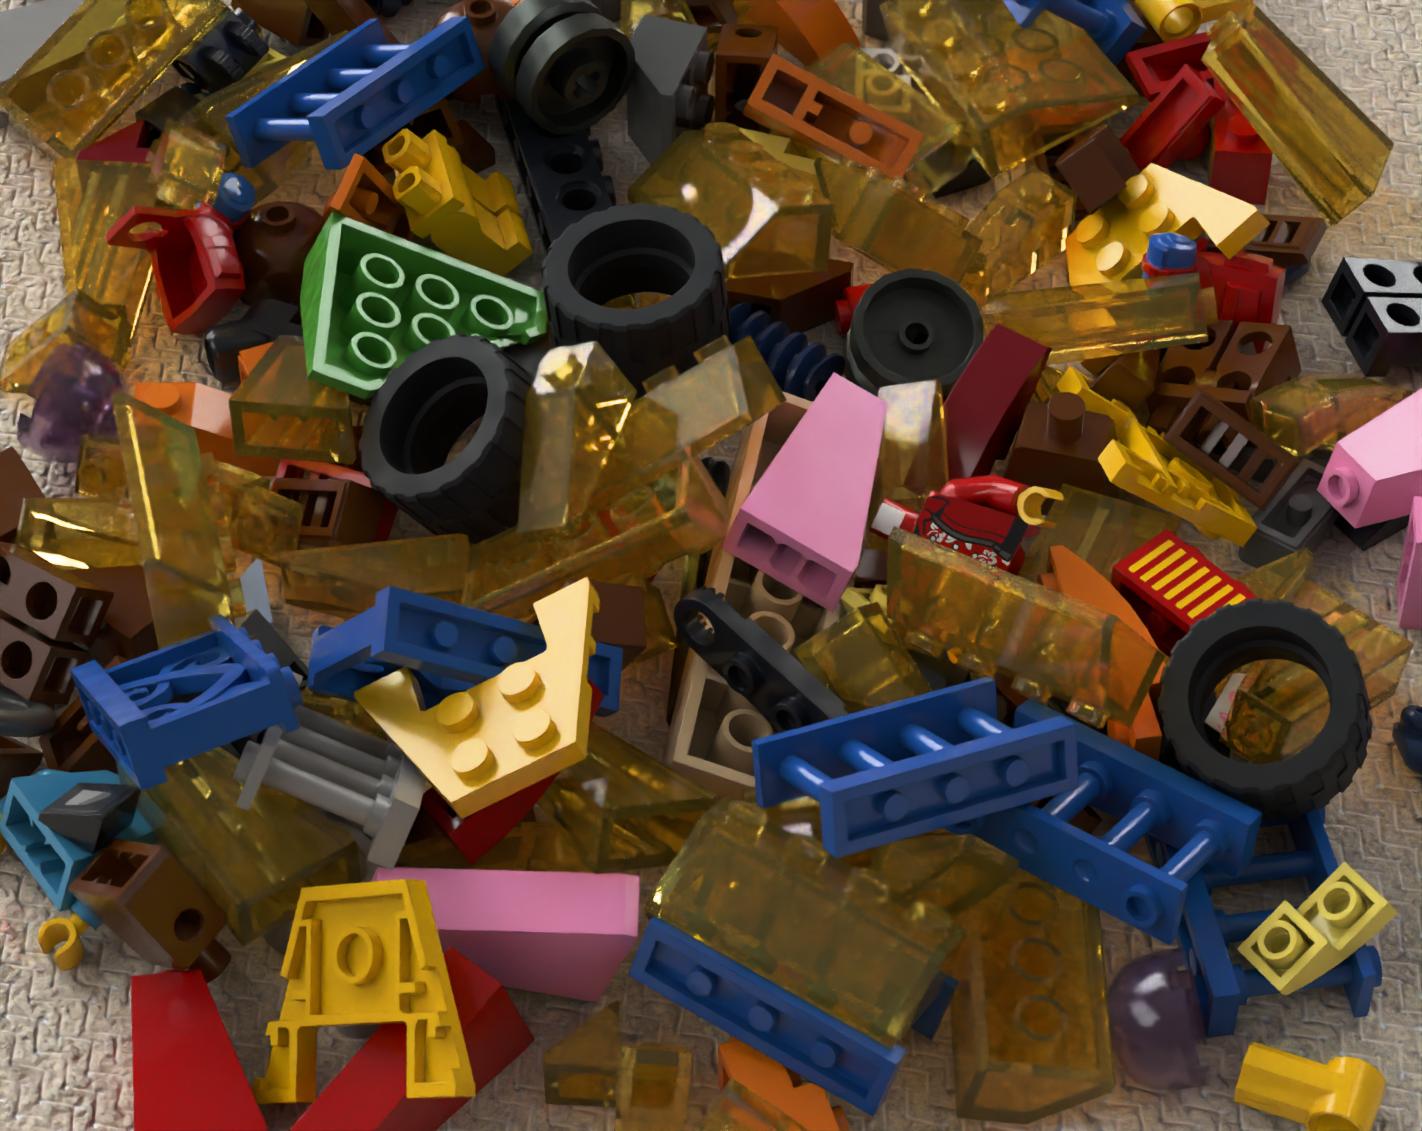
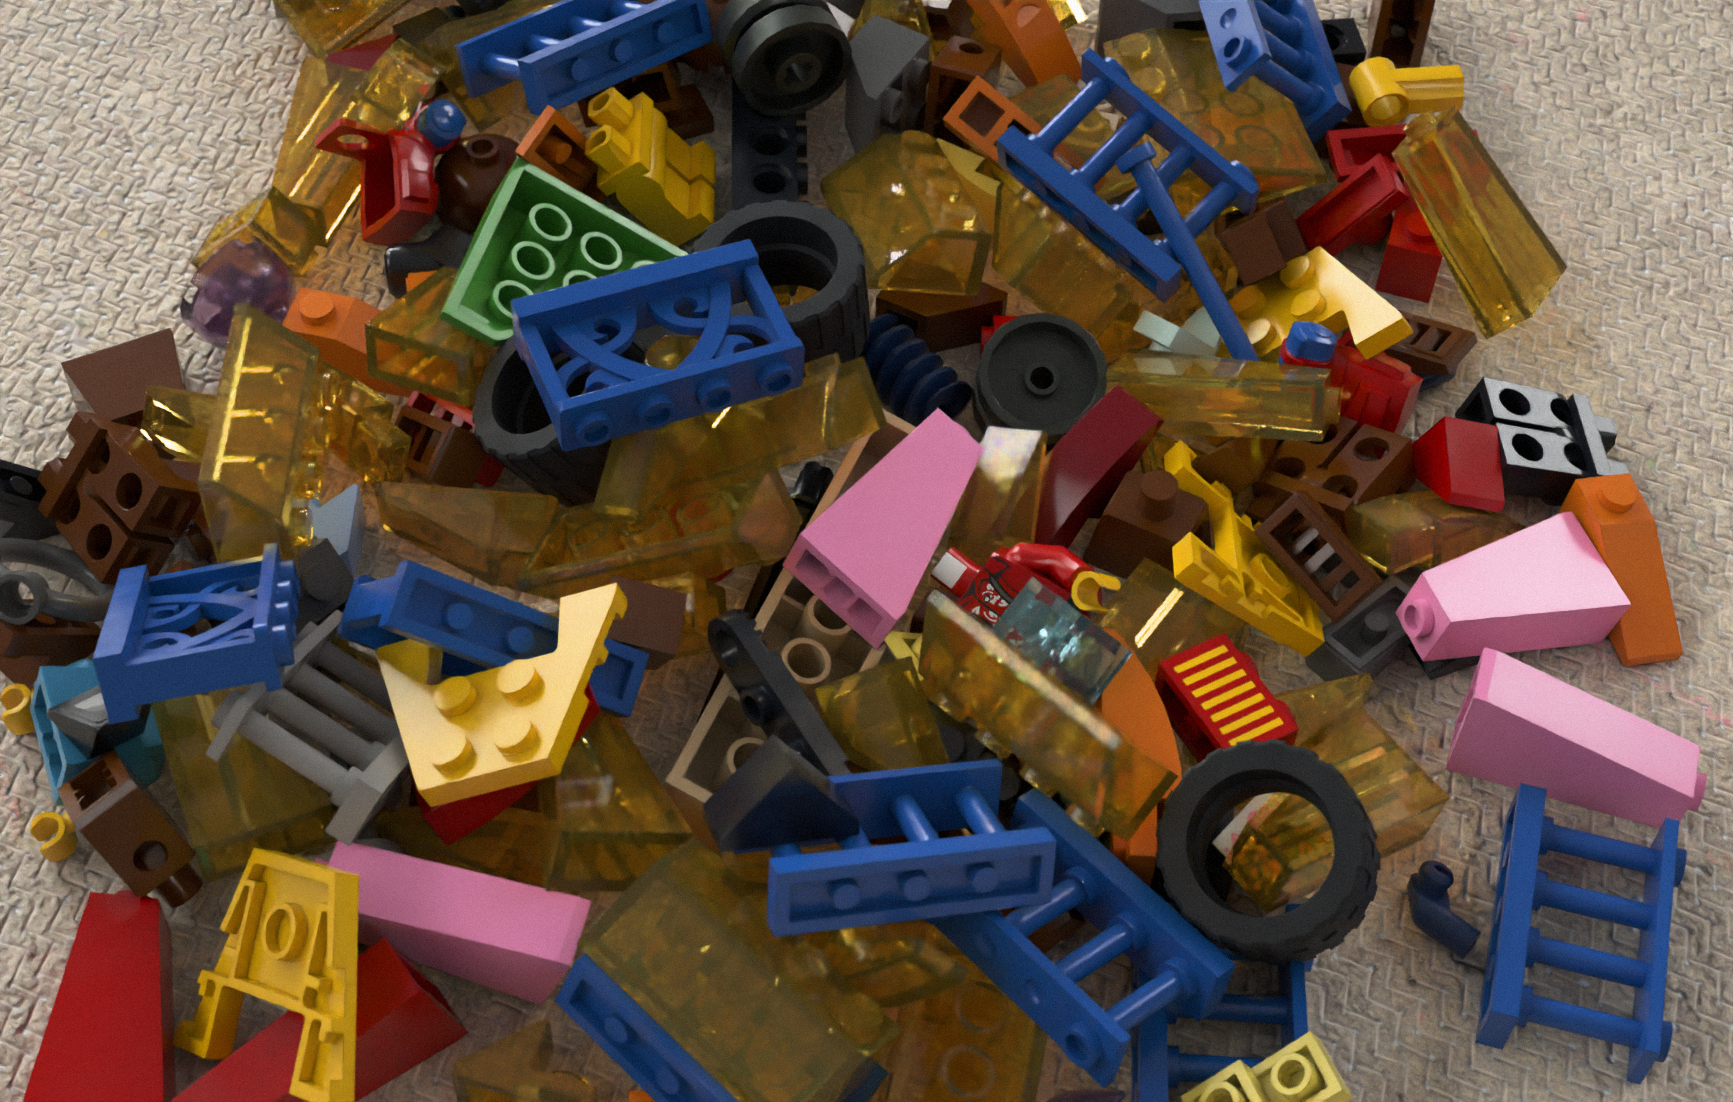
camera: 10 degrees right, 5 degrees up
none -> blue fence [511,239,805,451]
none -> black slope [703,734,860,853]
none -> clear light blue slope [991,576,1133,705]
none -> blue fence [997,47,1260,304]
none -> blue bar [1115,142,1271,398]
none -> light aqua plate [1133,306,1222,371]
none -> red slope [1412,416,1505,513]

